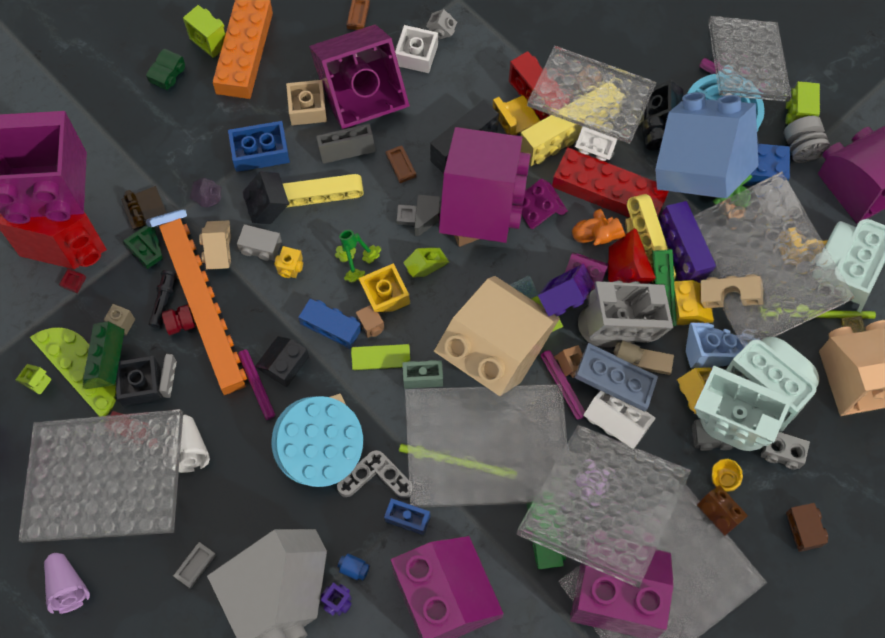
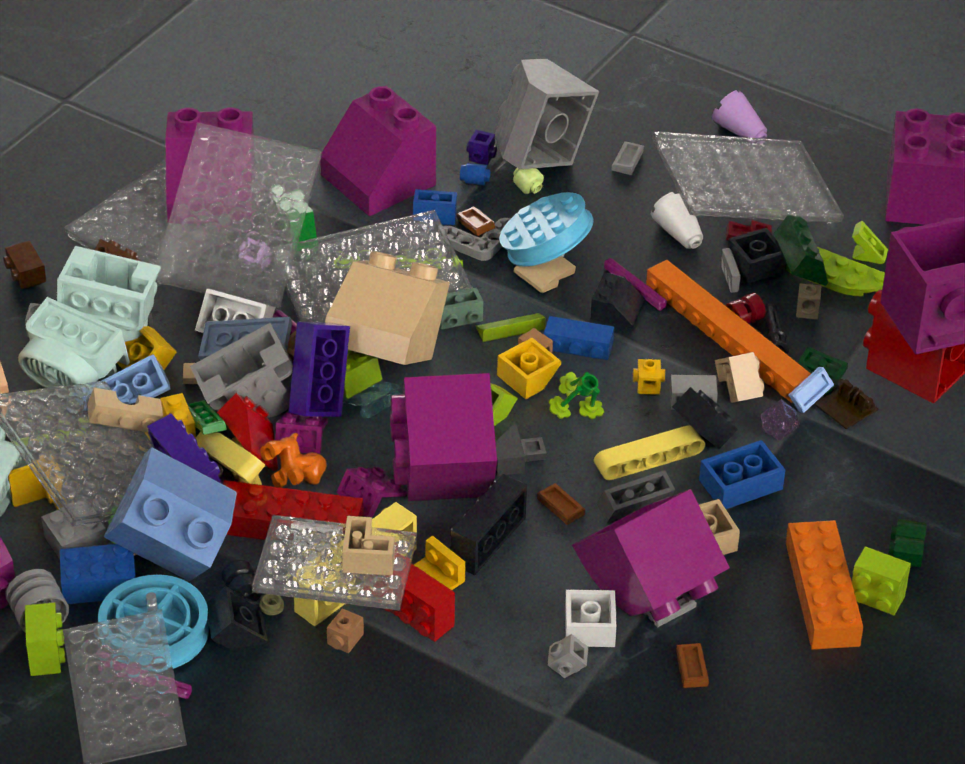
camera: 165 degrees right, 25 degrees down
none -> tan brick [342,516,395,575]
none -> dark orange tile [456,206,495,236]

